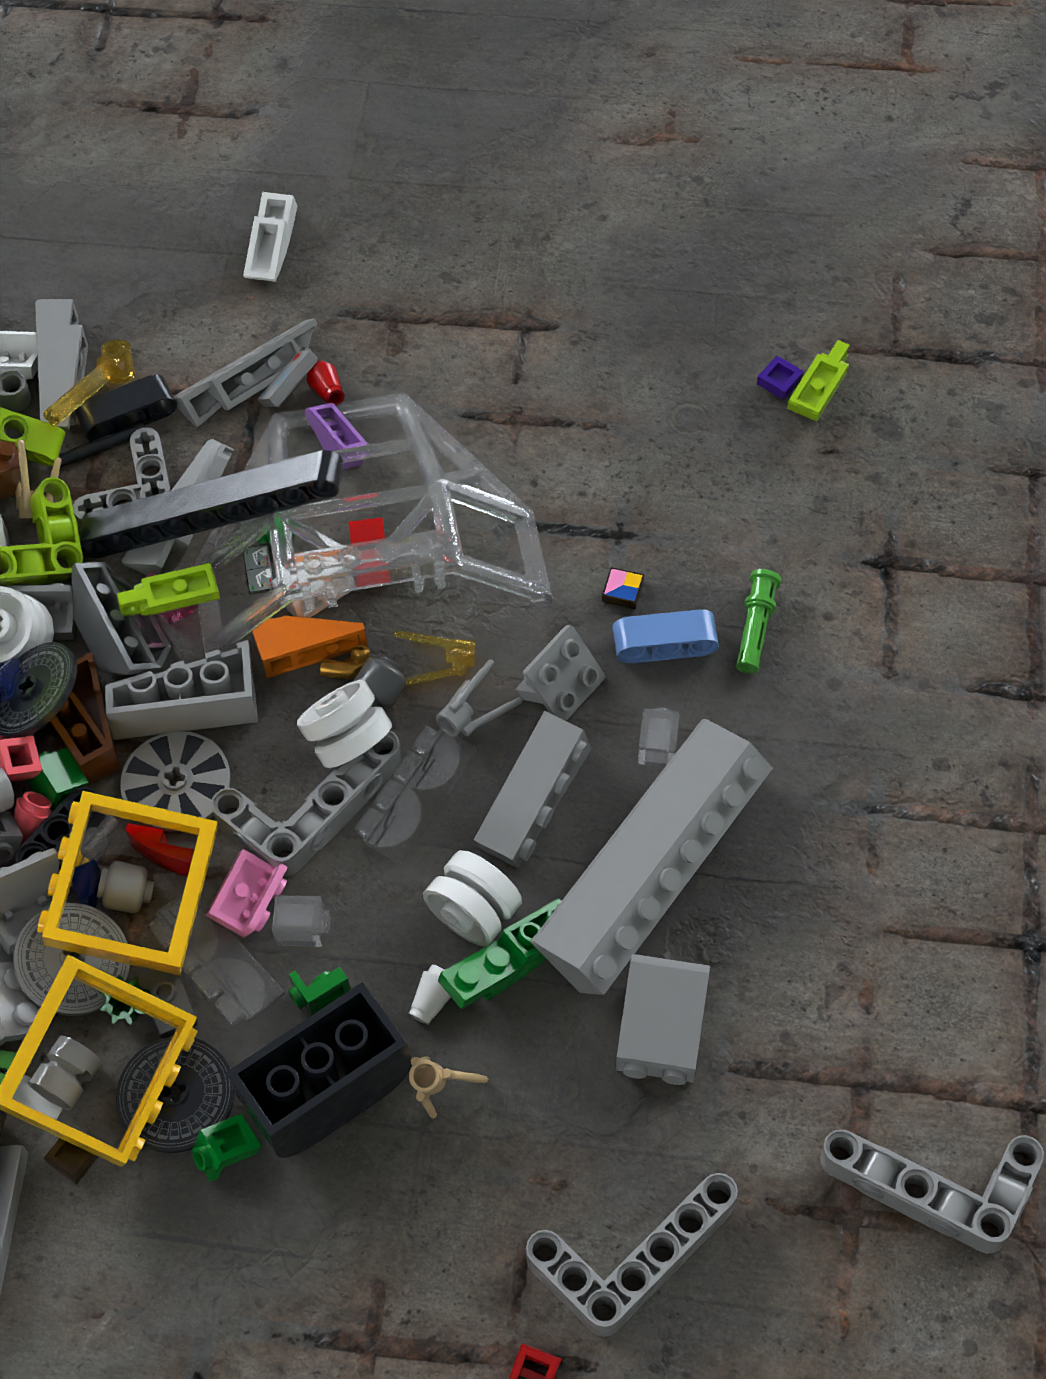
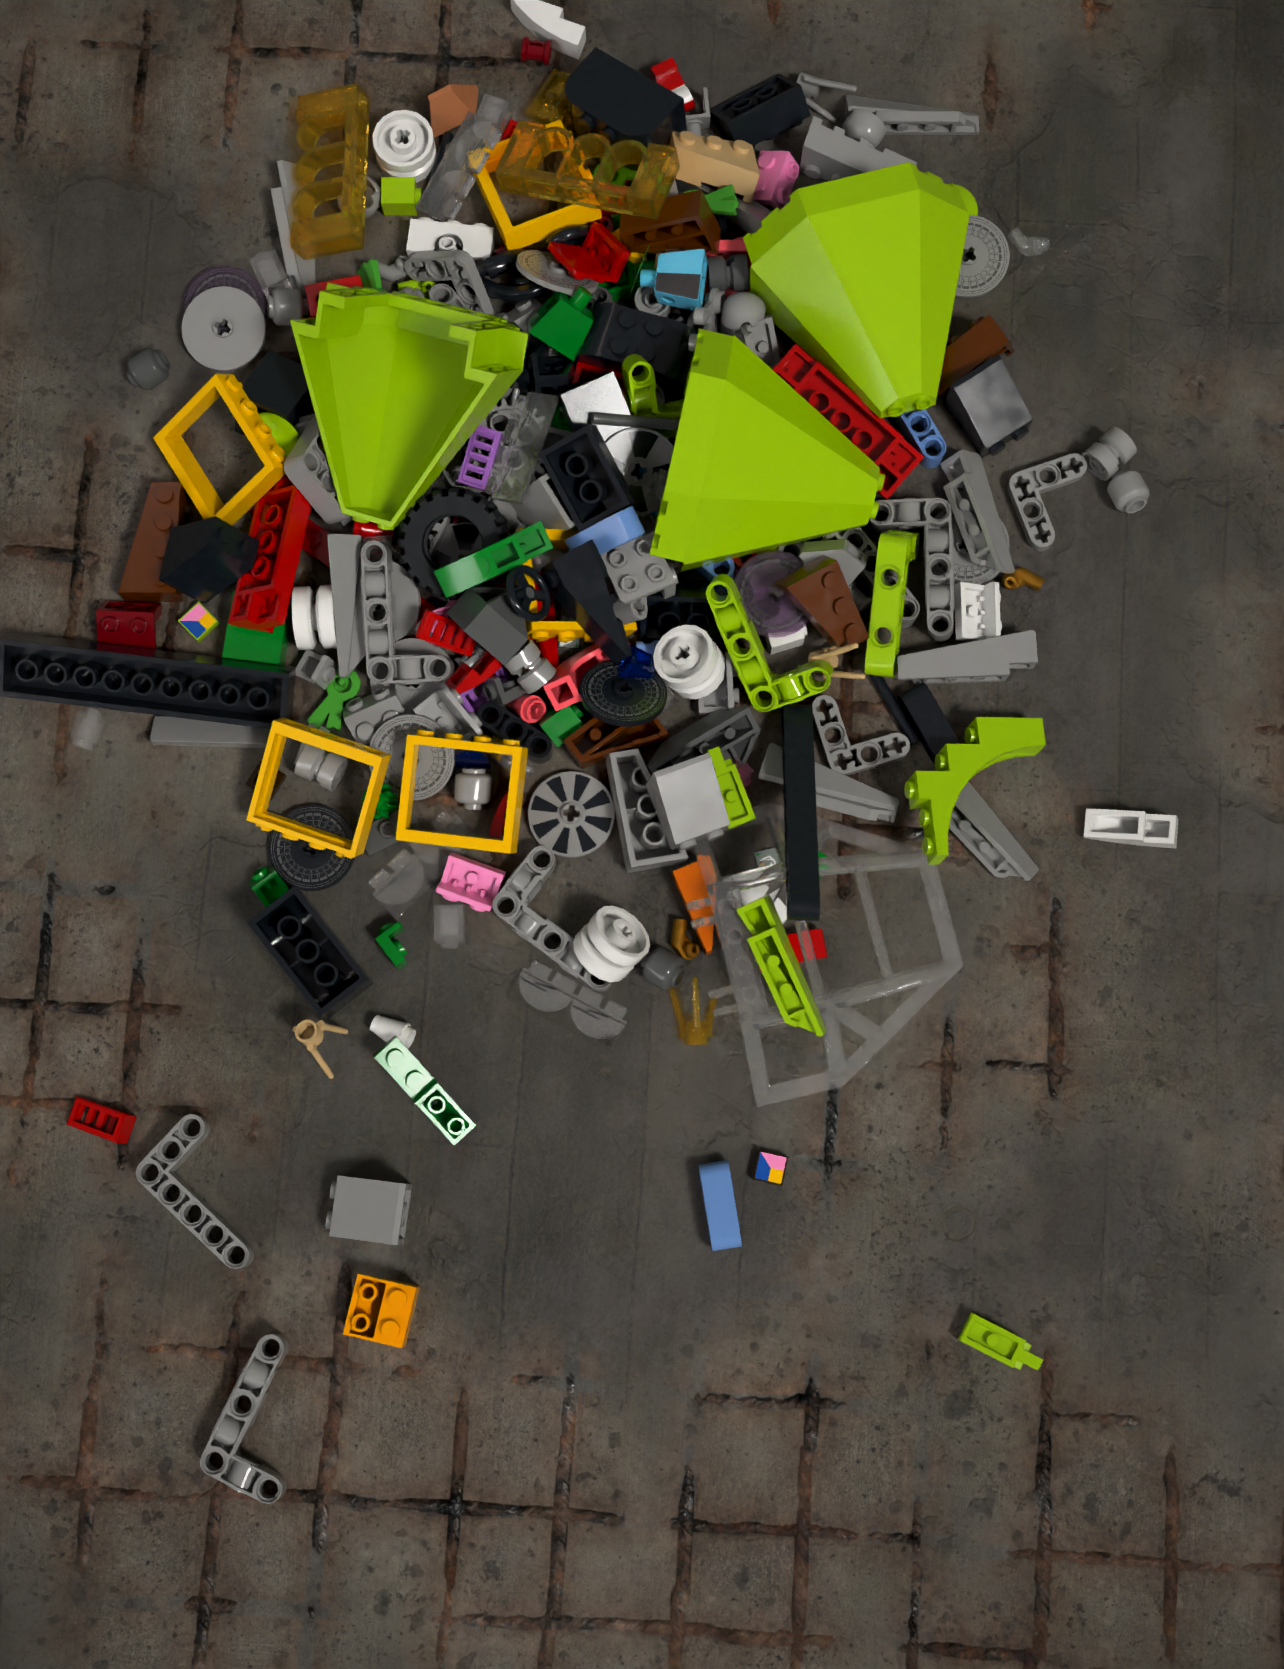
camera: 85 degrees right, 20 degrees up
clear yellow axle [43,339,135,426] -> none
light grey tile [257,350,318,407] -> none
medium lavender slope [304,403,370,470] -> none
red cone [306,361,345,406] -> none
white wheel [423,850,522,947] -> none
light grey plant [436,659,523,737] -> none
light grey wedge [474,711,592,868] -> none
light grey bracket [515,625,605,721] -> none
light grey slope [530,719,773,995] -> none
clear brick [638,707,680,767] -> none
bright green pin [736,569,782,674] -> none
dark purple plate [757,355,804,400] -> none
none -> light orange slope [343,1274,420,1348]
none -> light grey slope [646,753,730,851]
none -> lime wedge [736,894,827,1037]
none -> lime arch [904,717,1046,865]

